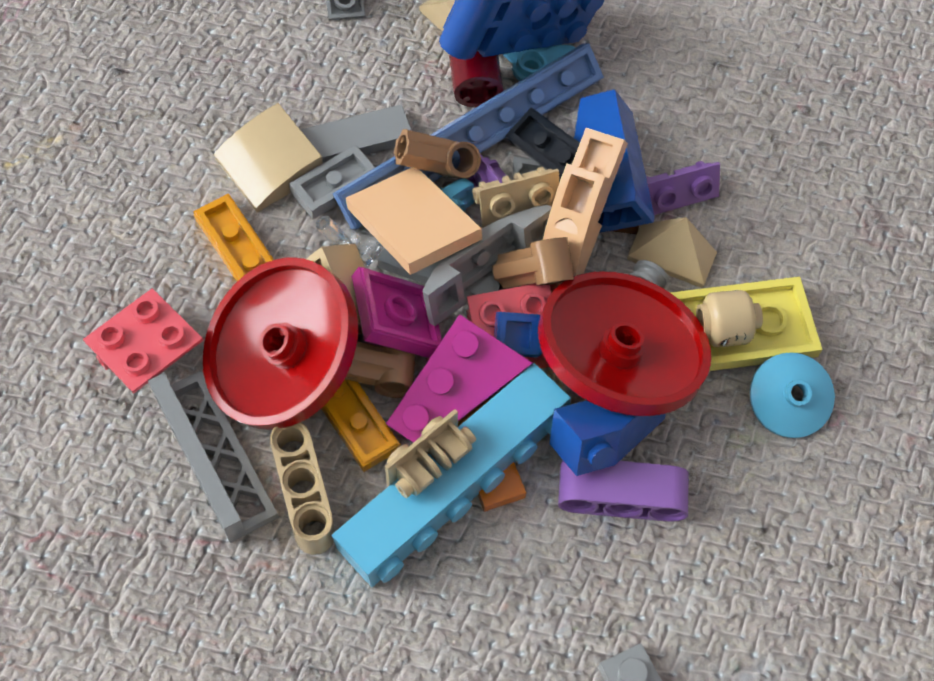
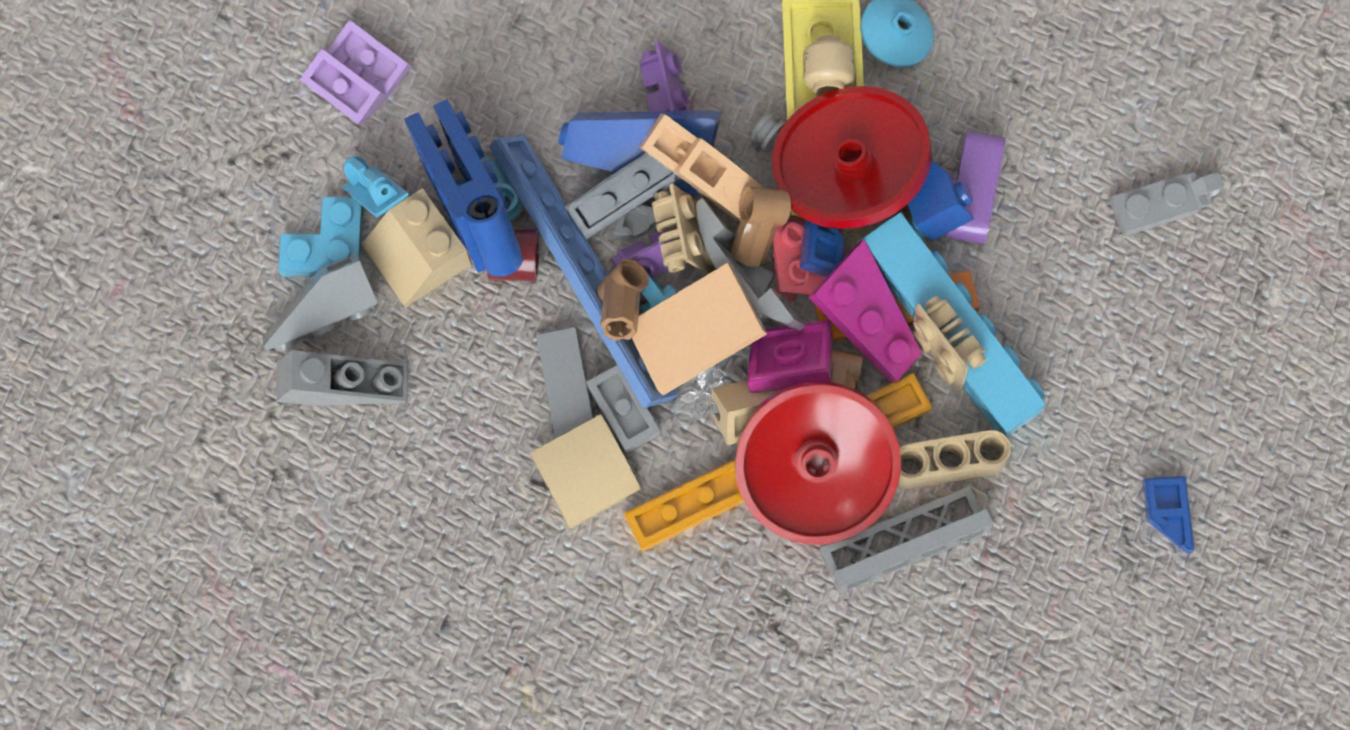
camera: 75 degrees left, 10 degrees up
coral hinge [83,288,204,394] -> none
tan slope [627,217,717,288] -> none

